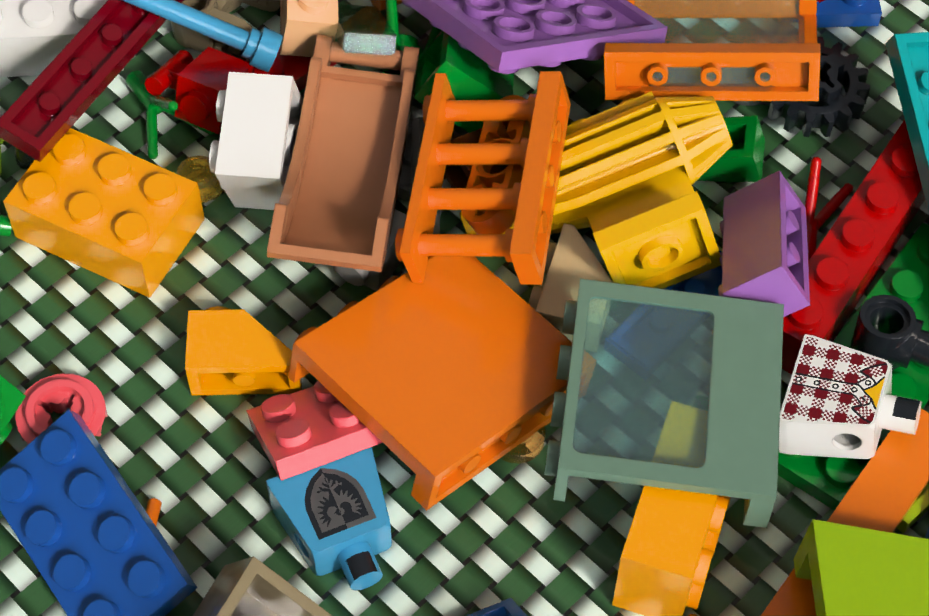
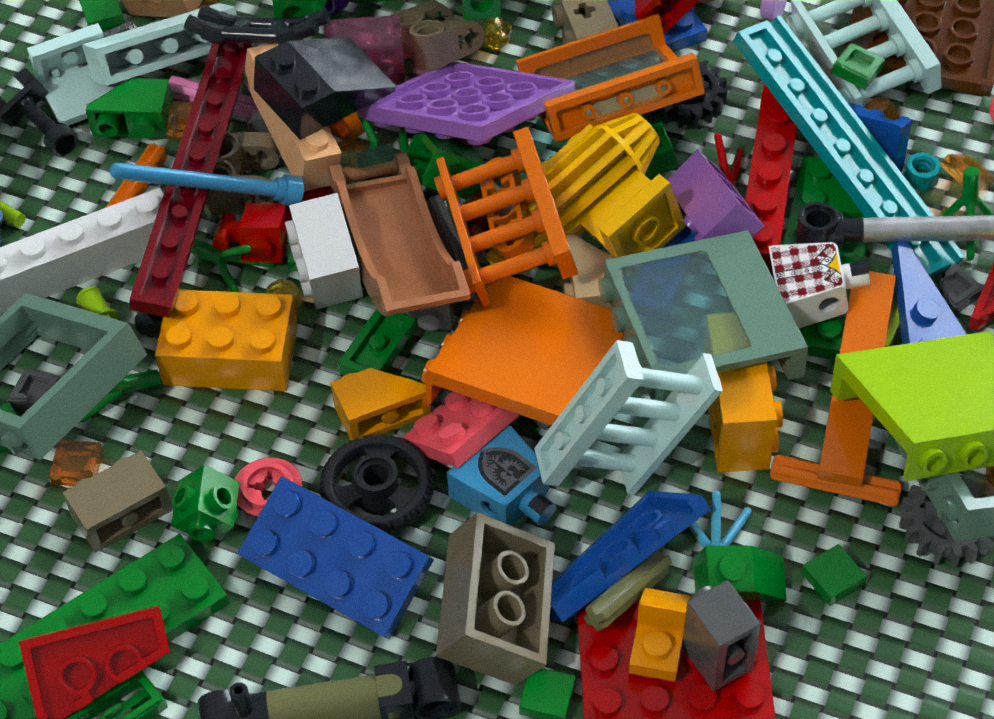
camera: 20 degrees left, 5 degrees down
none -> black wheel [320,434,434,534]
none -> green plate [338,309,417,375]
none -> light aqua fence [534,340,723,495]

